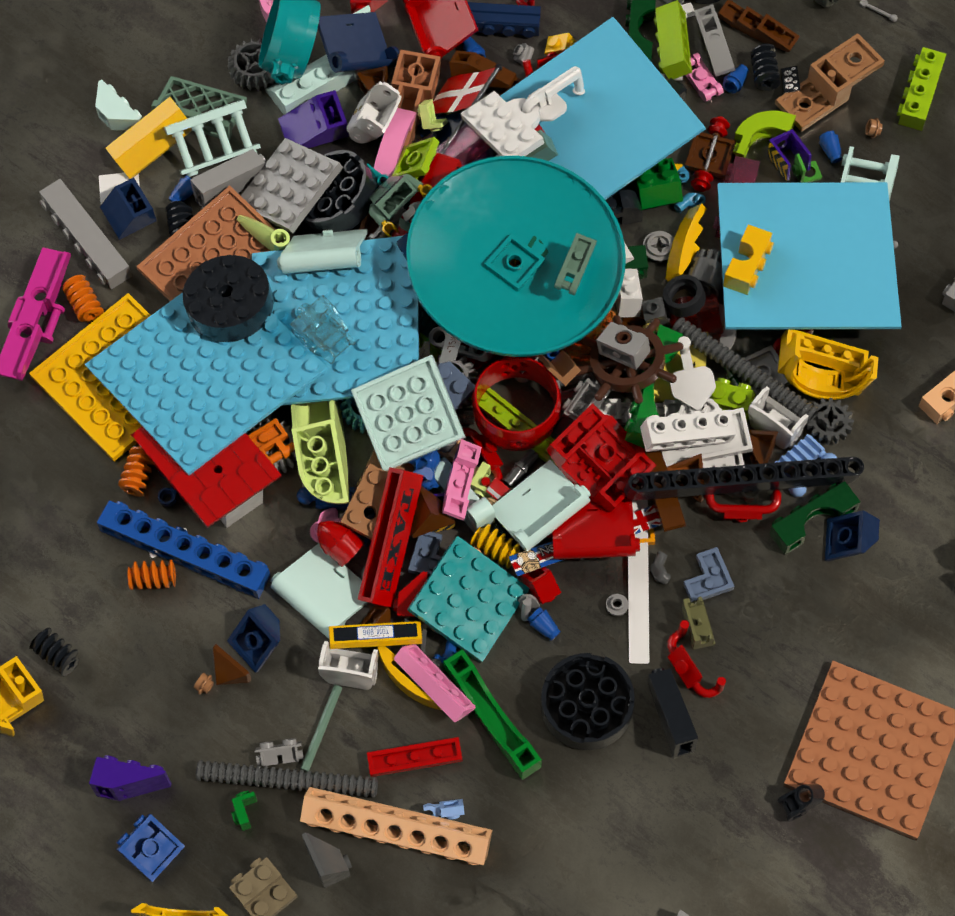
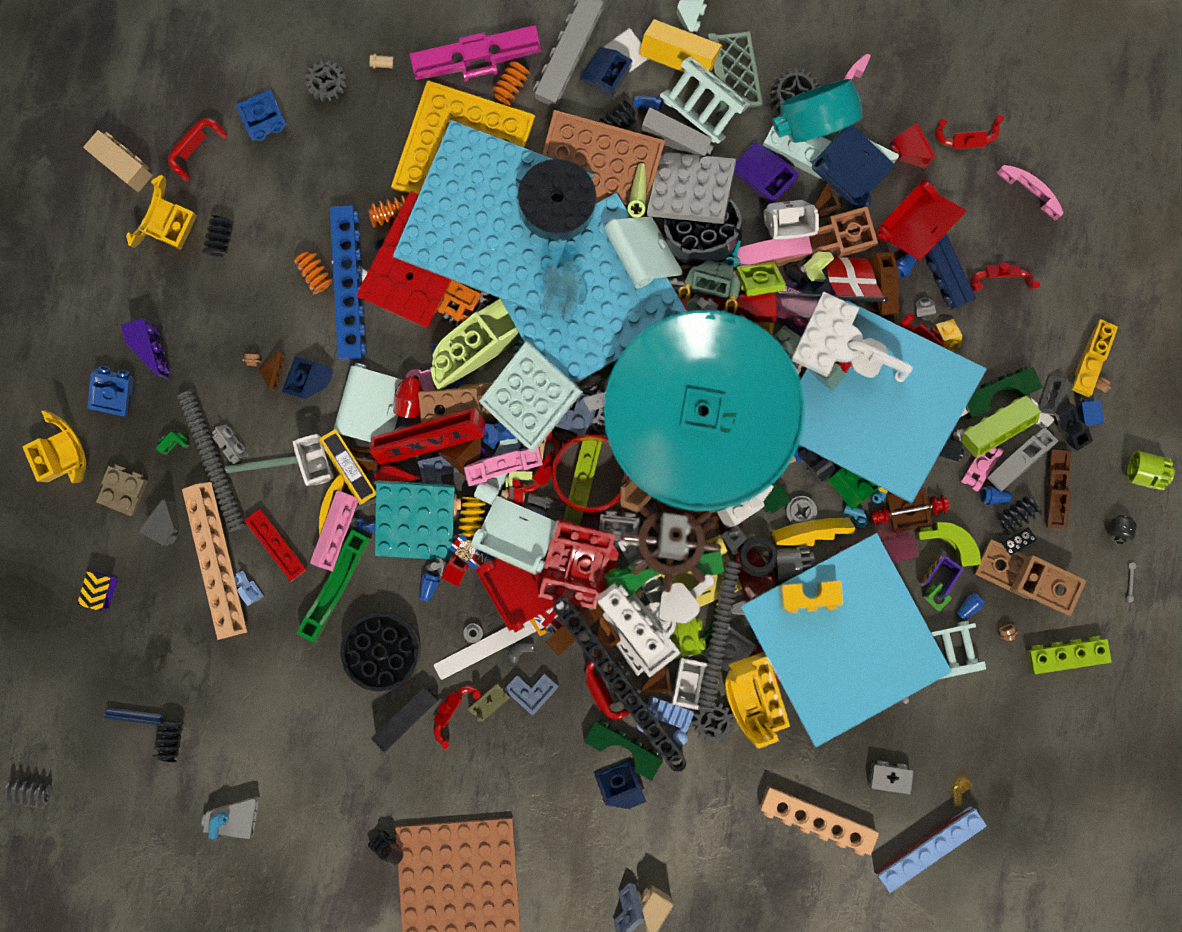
camera: 60 degrees right, 20 degrees up
sand green plate [554,233,597,296] -> none

